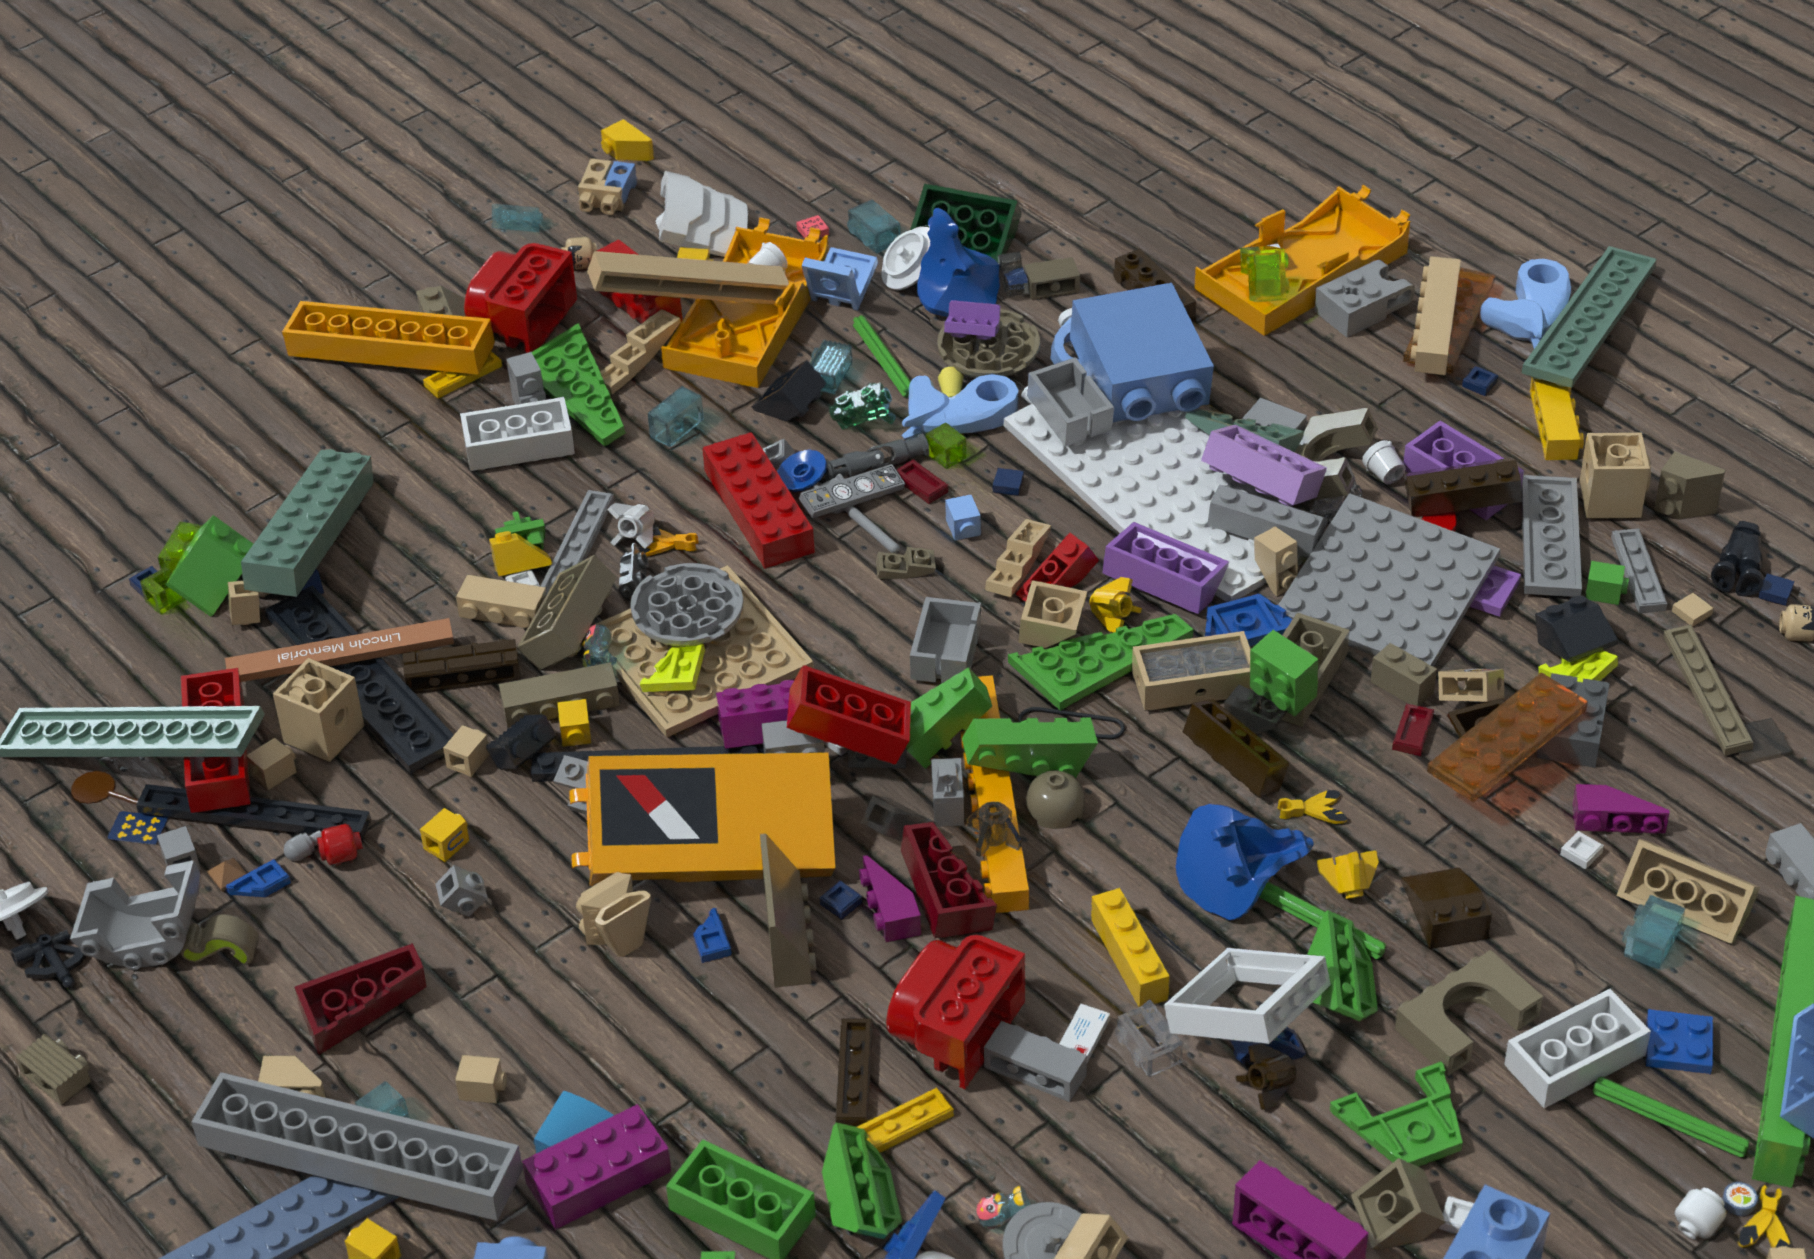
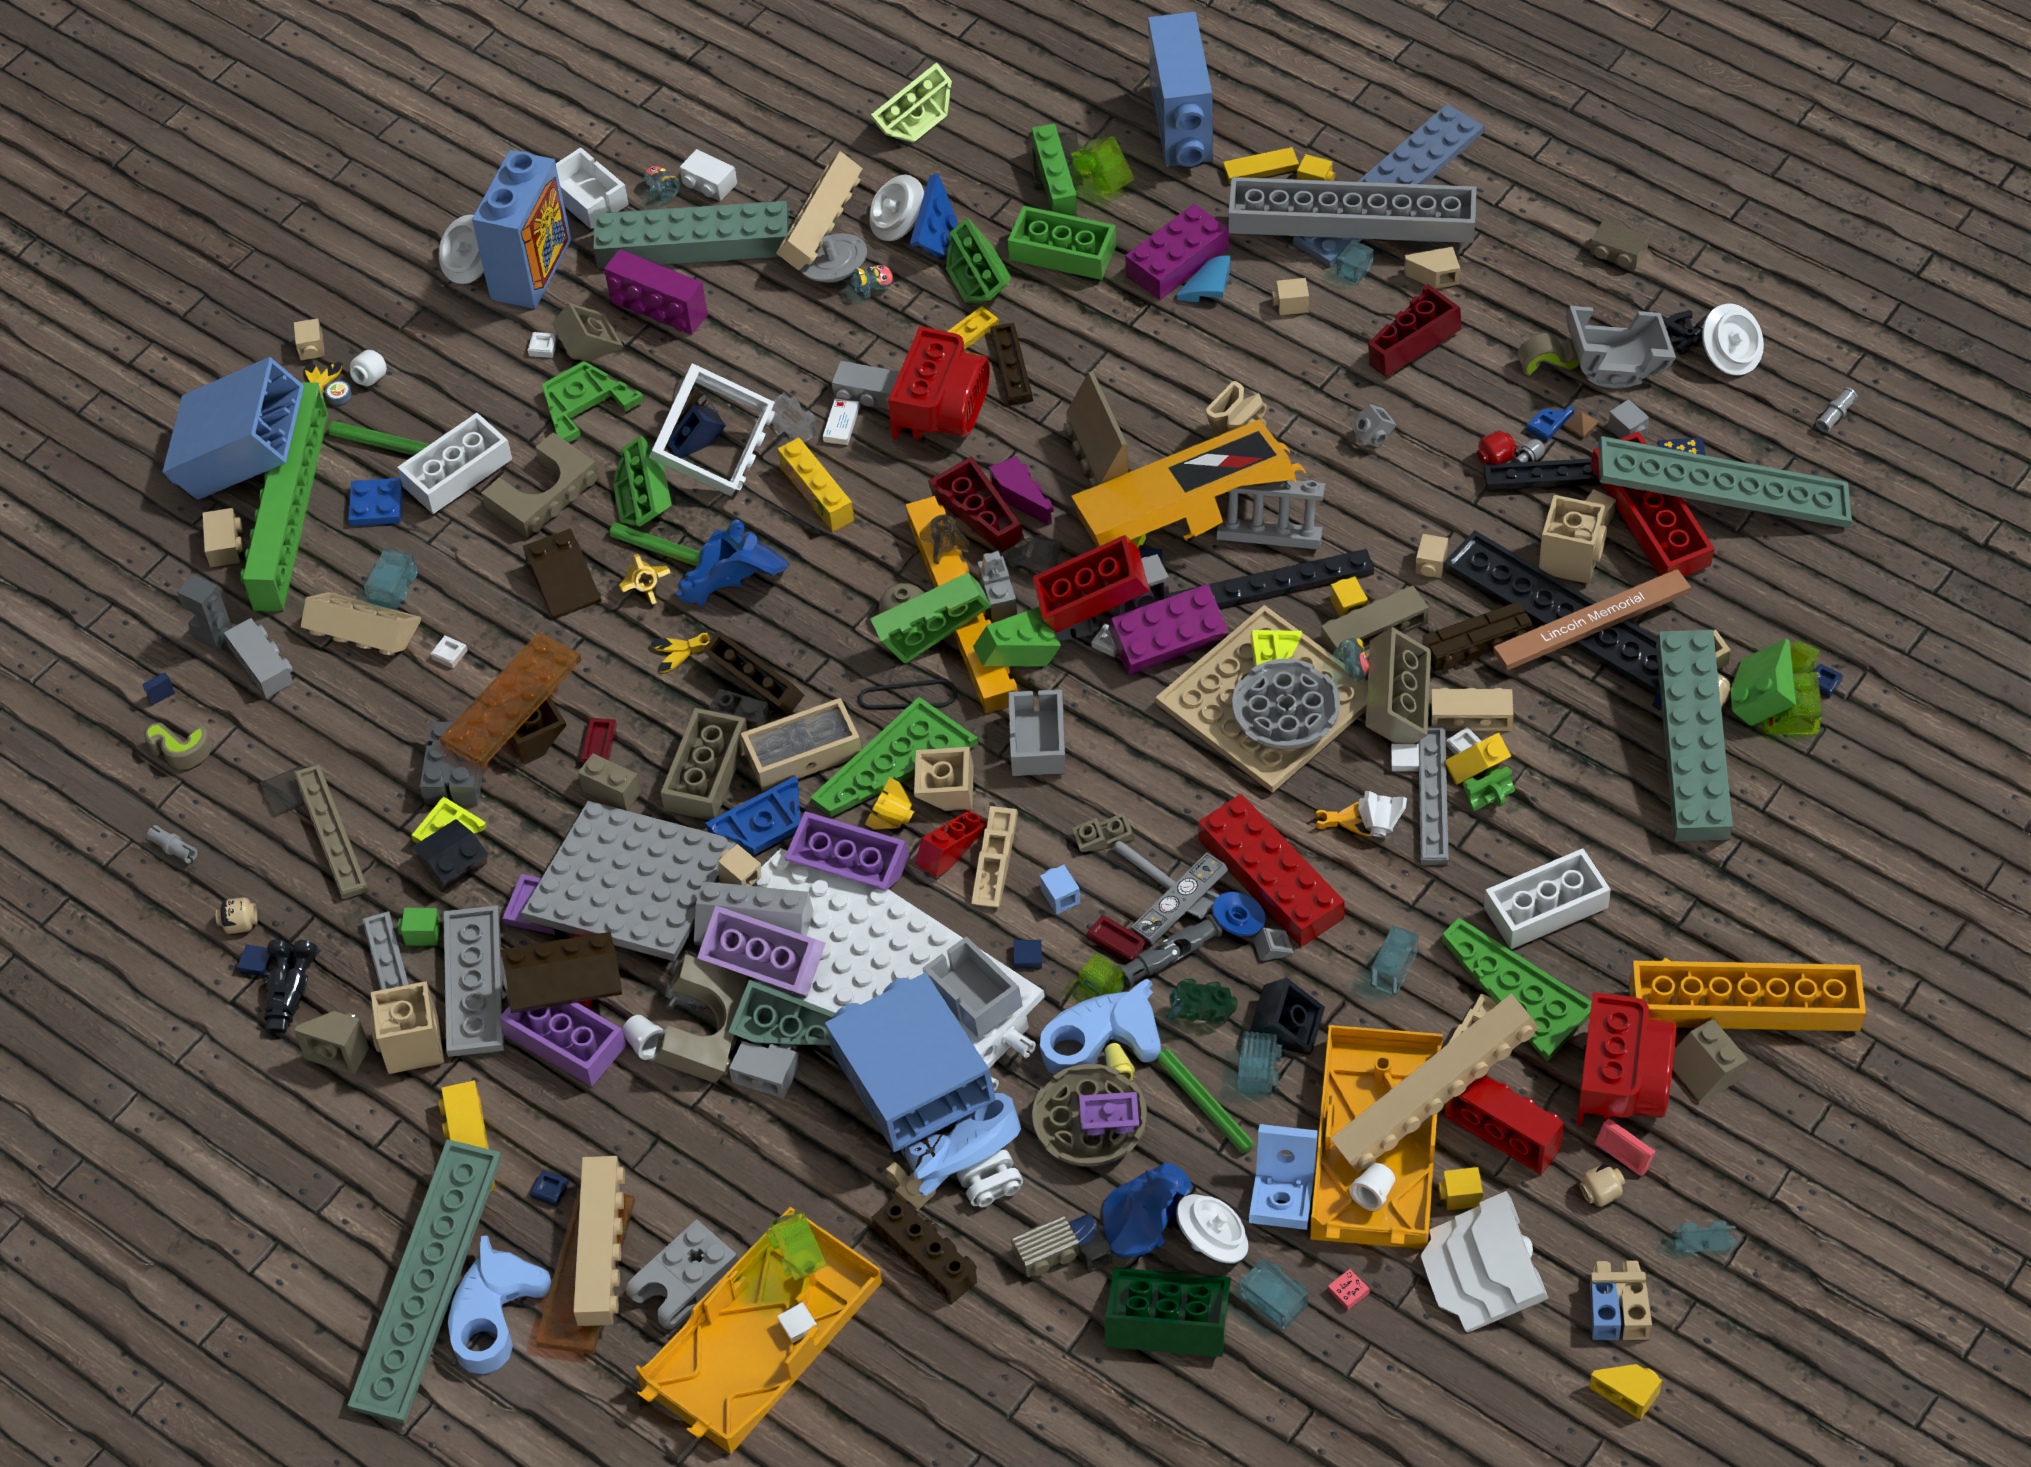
camera: 170 degrees right, 10 degrees up
yellow brick [420,808,469,862] -> none
black brick [486,715,557,770] -> none
light grey hinge [507,352,546,405] -> none
dark grey hinge [618,543,649,598] -> none
blue tile [694,908,732,963] -> none
dark blue tile [819,881,863,920] -> none
bright green brick [1250,630,1318,716] -> none
tan torso [1438,669,1504,702] -> none
magenta slope [1572,784,1670,833] -> none
tan tile [1672,593,1713,627] -> none

